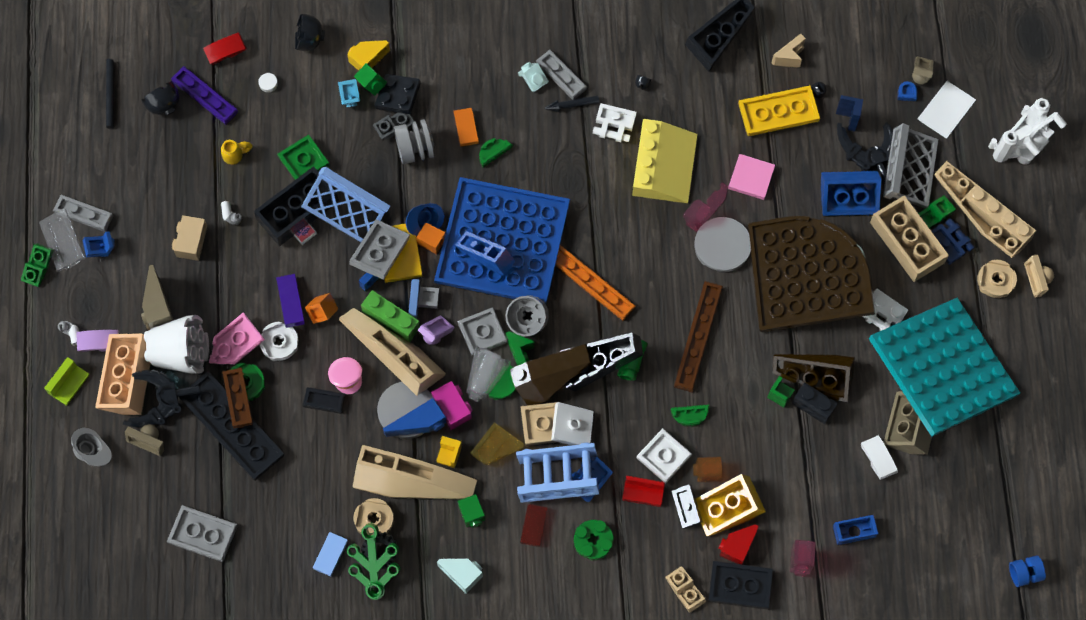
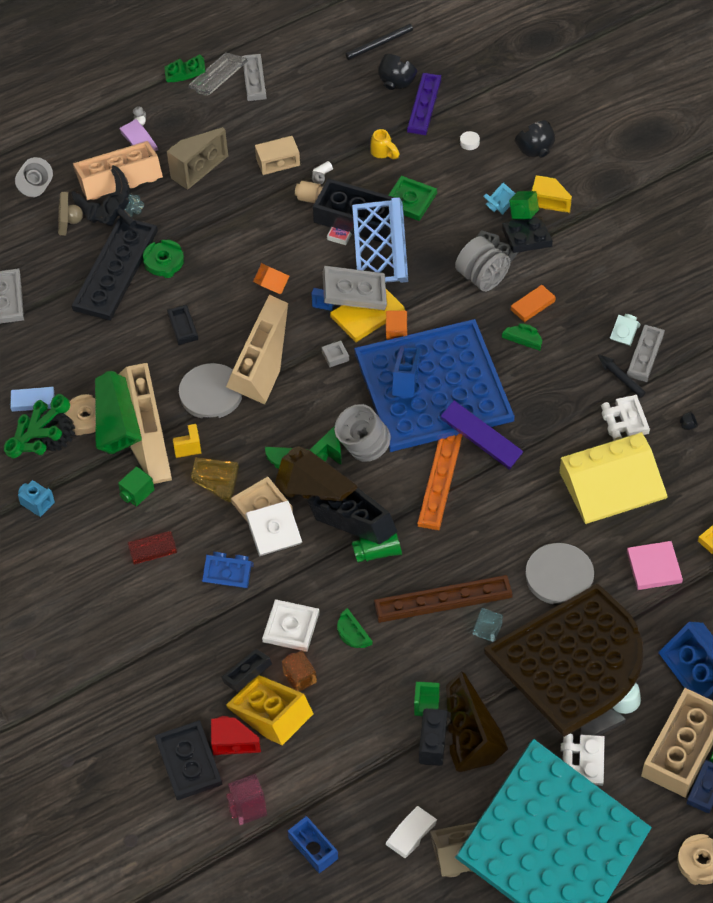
camera: 65 degrees right, 15 degrees down
lime panel [44,357,90,406] -> none
blue bracket [82,232,114,258] -> none
white cone [144,315,209,374] -> none
red slope [203,33,247,65] -> none
bright pink tile [209,312,265,365] -> none
reddish brown plate [222,368,253,428] -> none
white plate [260,322,298,361] -> none
dark purple tile [276,274,305,328] -> none
bright pink piece [328,357,362,394] -> none
bright green brick [361,290,420,342] -> none
blue slope [383,398,446,437] -> none
blue piece [406,203,444,235] -> none
medium blue tile [408,279,420,319] -> none
lavender tile [418,315,455,345] -> none
dark pink brick [431,381,473,430] -> none
light aqua slope [437,559,483,593] -> none
light grey tile [457,307,508,357] -> none
clear cone [466,346,511,402] -> none
light blue fence [516,443,599,503] -> none
green plate [574,520,613,560] -> none
red panel [622,476,665,507] -> none
tan slope [665,566,706,613] -> none
clear pink piece [683,182,728,233] -> none
none -> dark azure brick [18,480,55,517]
none -> green slope [95,371,142,454]
none -> tan brick [295,181,323,203]
none -> dark purple tile [440,401,524,470]
none -> clear light blue slope [473,608,503,642]

